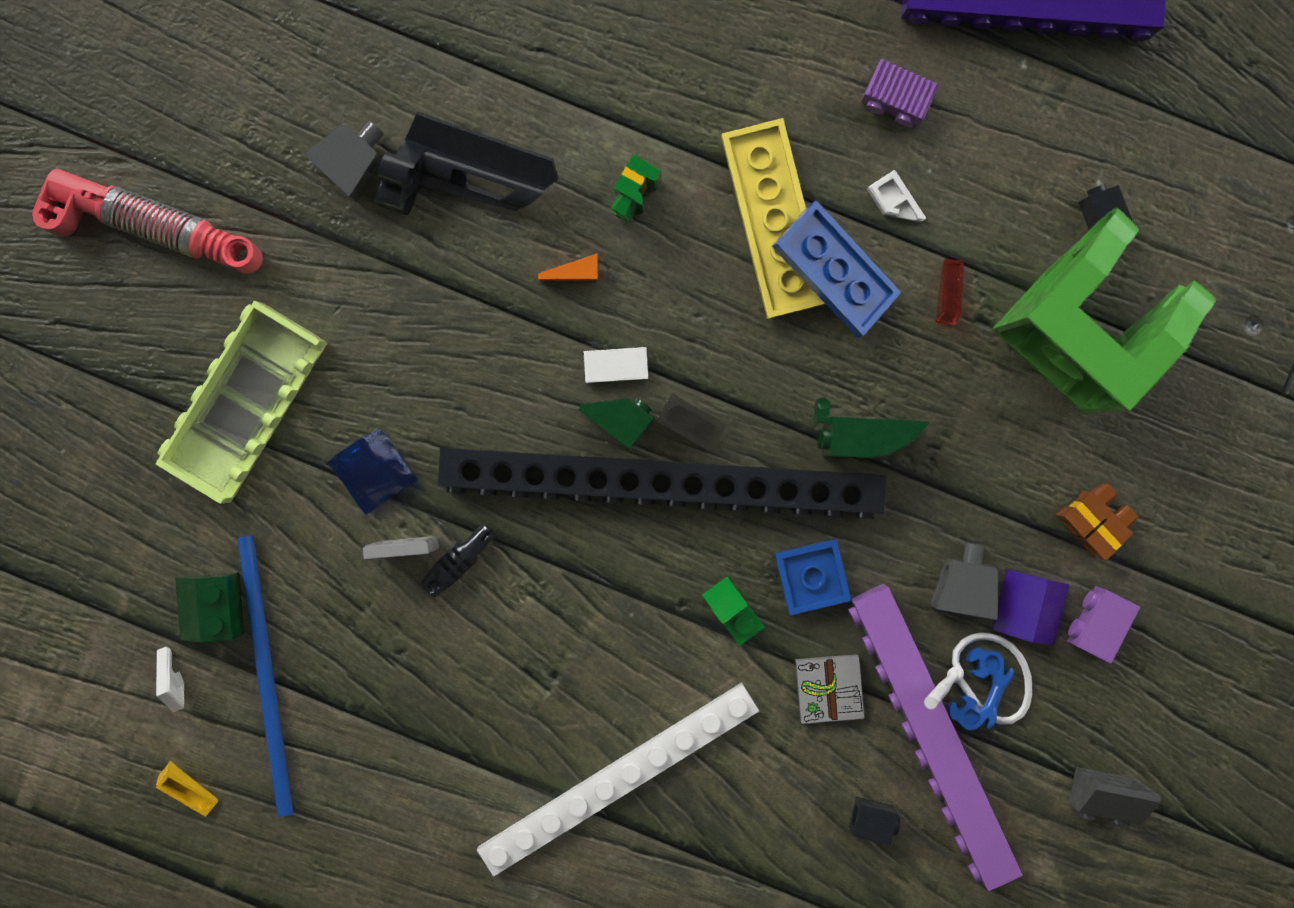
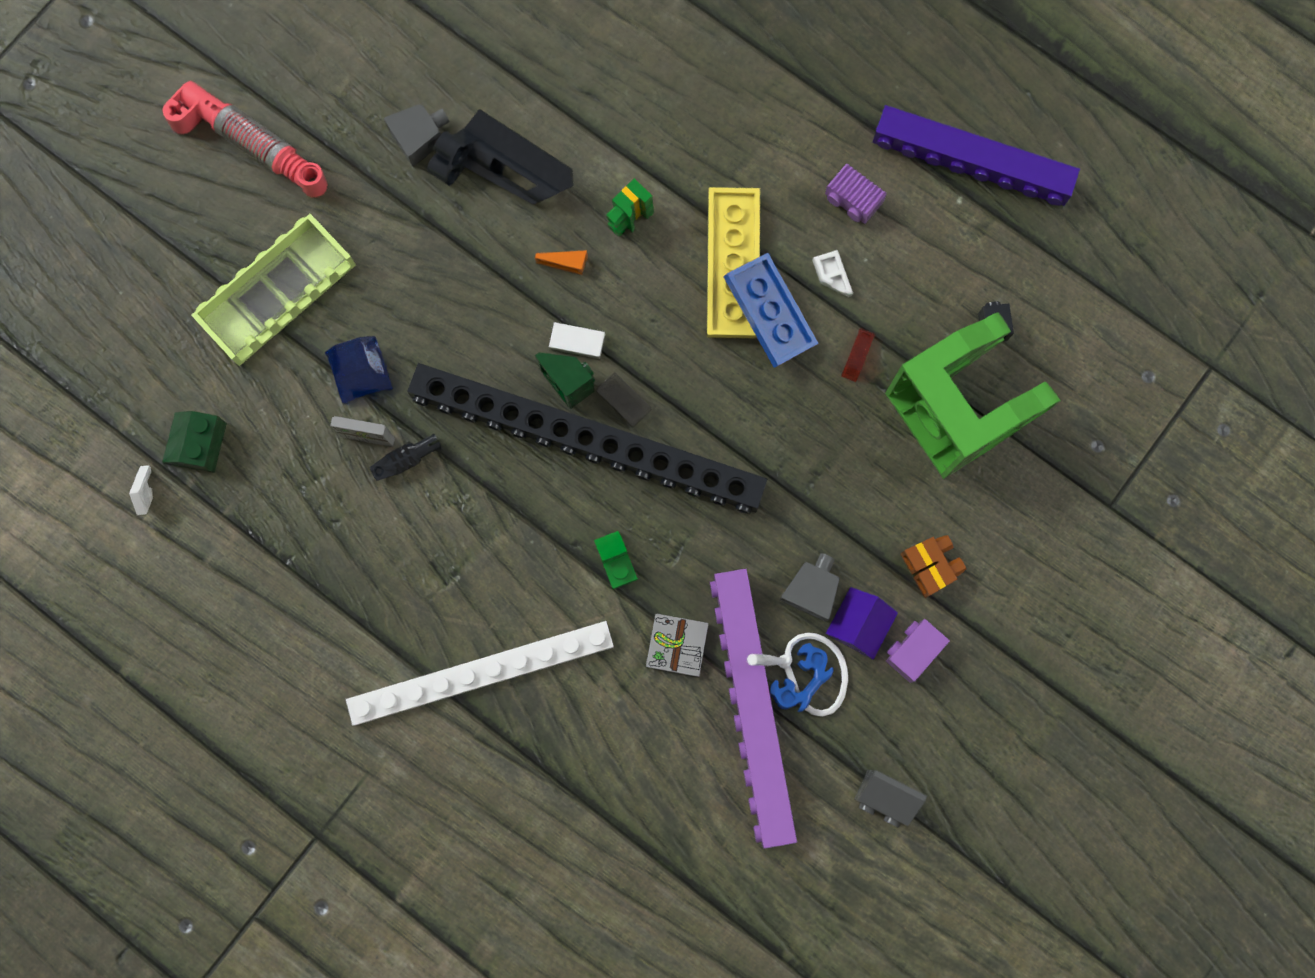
camera: 15 degrees right, 10 degrees down
yellow piece [155,761,218,817] -> none
blue piece [237,535,293,817] -> none
blue plate [774,539,851,615] -> none
dark green piece [813,397,931,458] -> none
black brick [849,796,901,845] -> none

